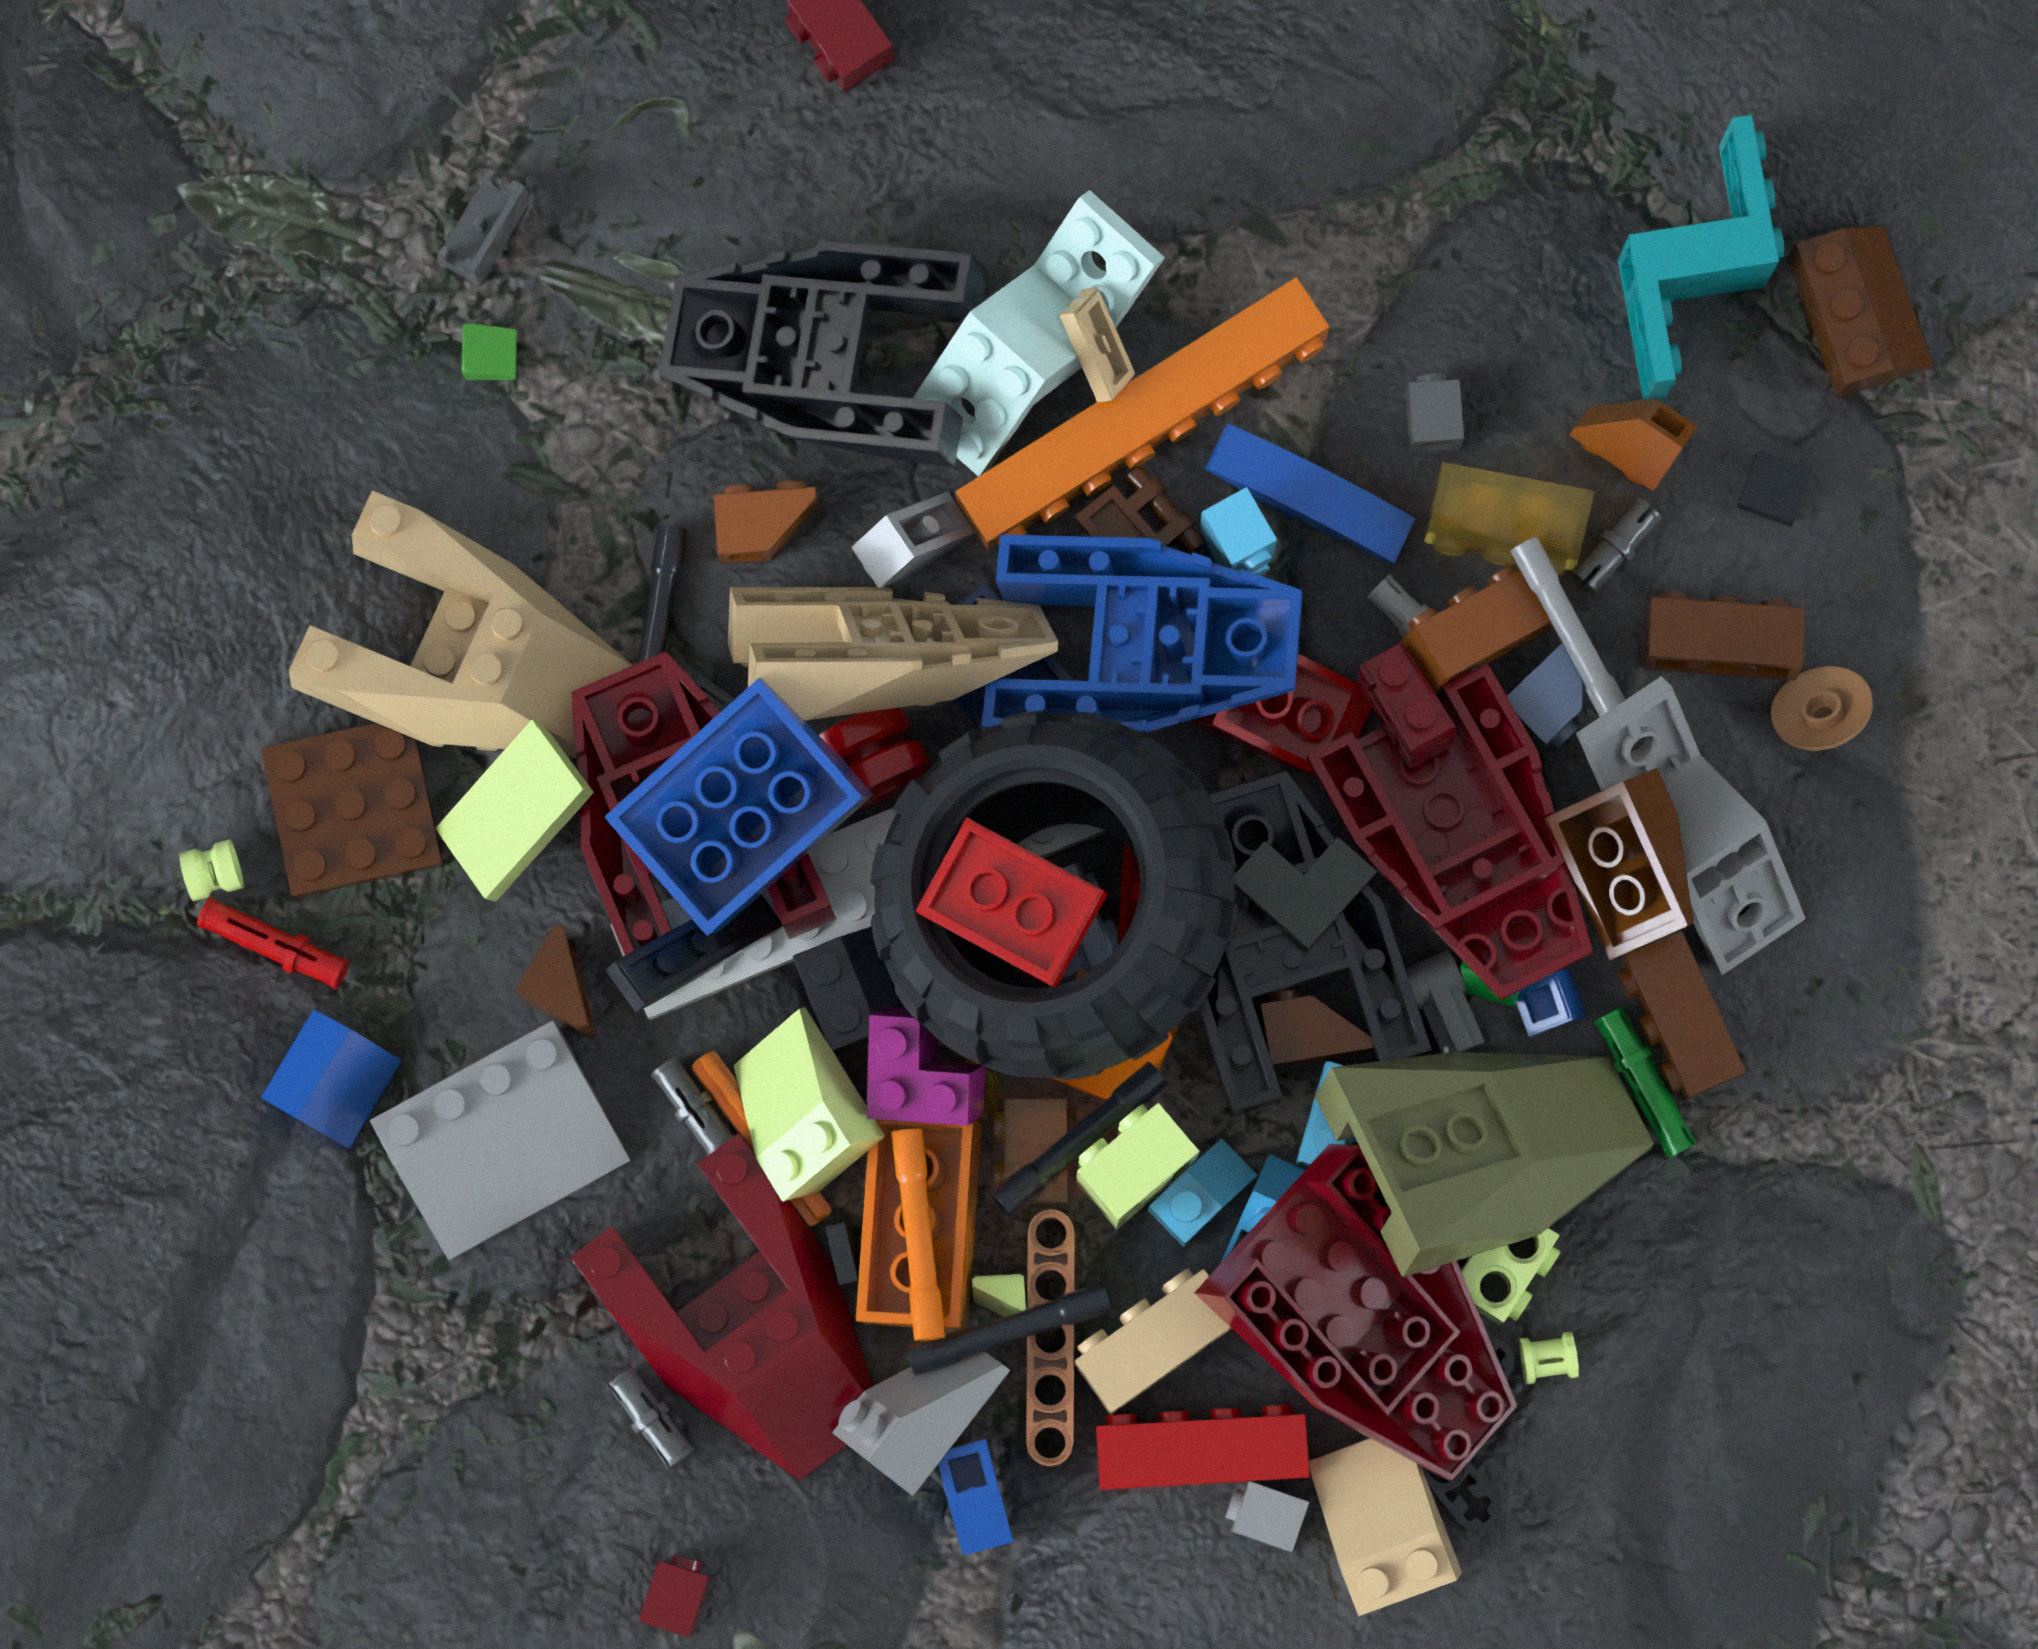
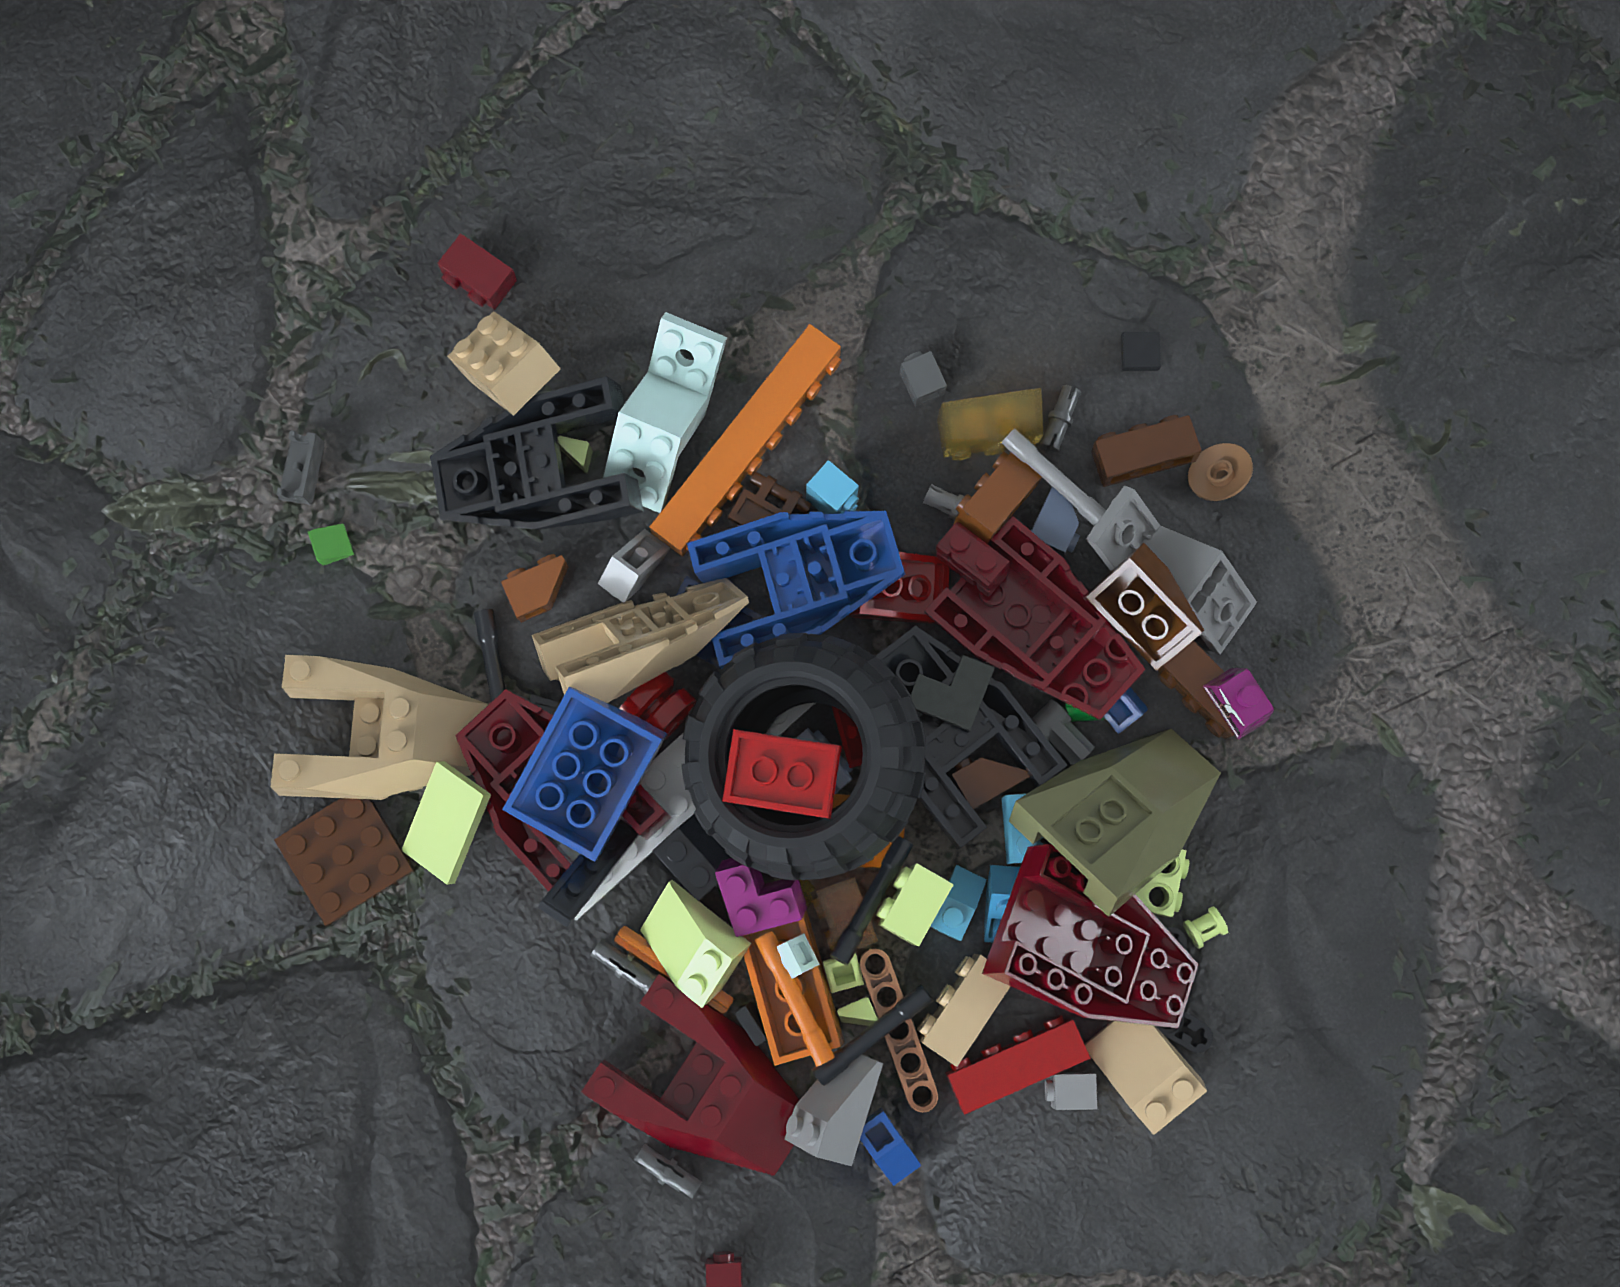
camera: 25 degrees left, 0 degrees up
yellowish green wheel [179,839,244,902] -> none
red pin [197,897,350,990] -> none
blue slope [261,1009,403,1149] -> none
light grey slope [369,1020,631,1261] -> none
reddish brown slope [515,925,597,1038] -> none
tan tile [1059,287,1135,403] -> none
blue slope [1205,424,1416,564] -> none
dark orange slope [1569,398,1698,492] -> none
green pin [1594,1006,1697,1158] -> none
teal bracket [1618,115,1784,403] -> none
reddish brown slope [1787,226,1934,398] -> none
none -> tan brick [447,311,560,416]
none -> yellowish green slope [557,436,593,473]
none -> light aqua plate [777,933,820,978]
none -> yellowish green slope [823,952,864,993]
none -> magenta torso [1203,668,1274,740]

